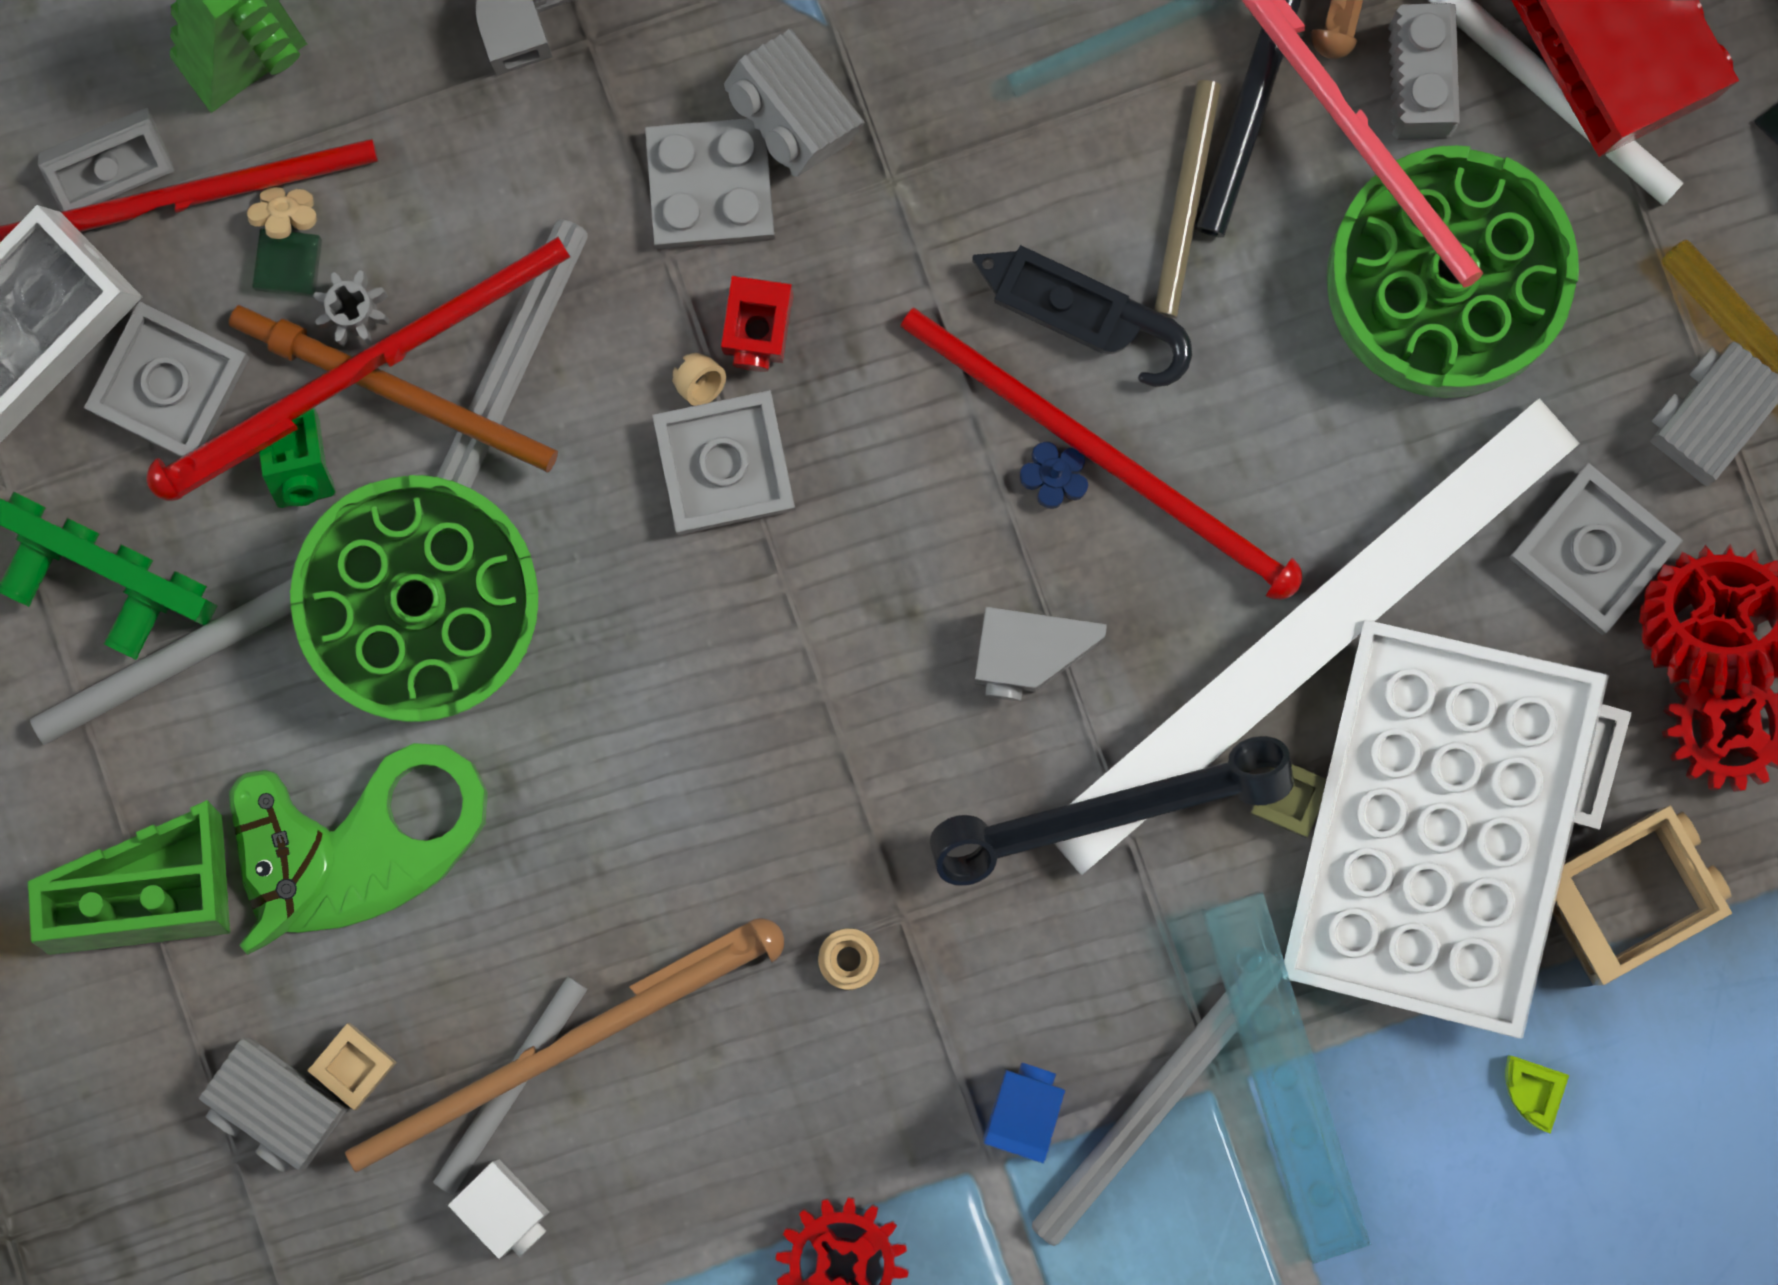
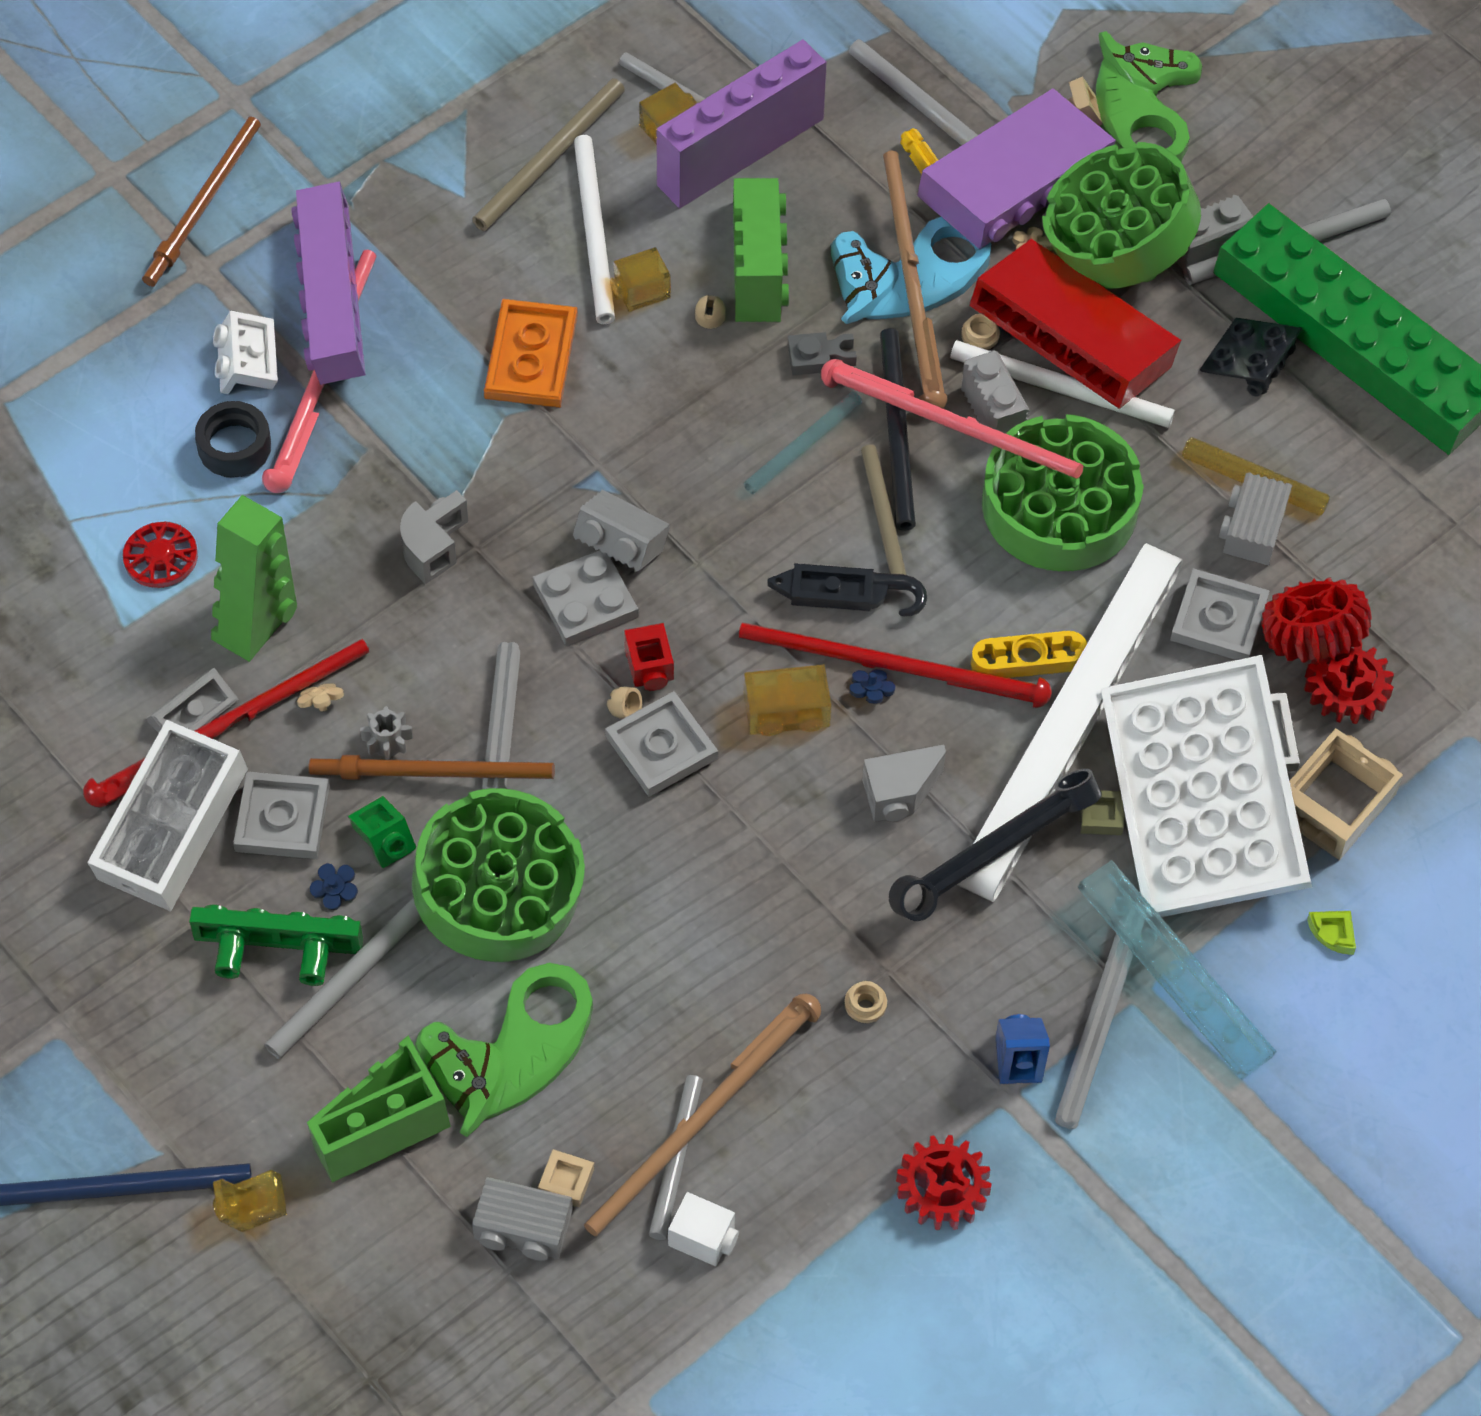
camera: 30 degrees left, 25 degrees down
red bar [146,237,571,501] -> none
clear green tile [252,228,323,297] -> none
none -> dark blue plant [310,863,358,910]
none -> clear yellow brick [743,664,832,736]
none -> yellow beam [971,631,1087,678]

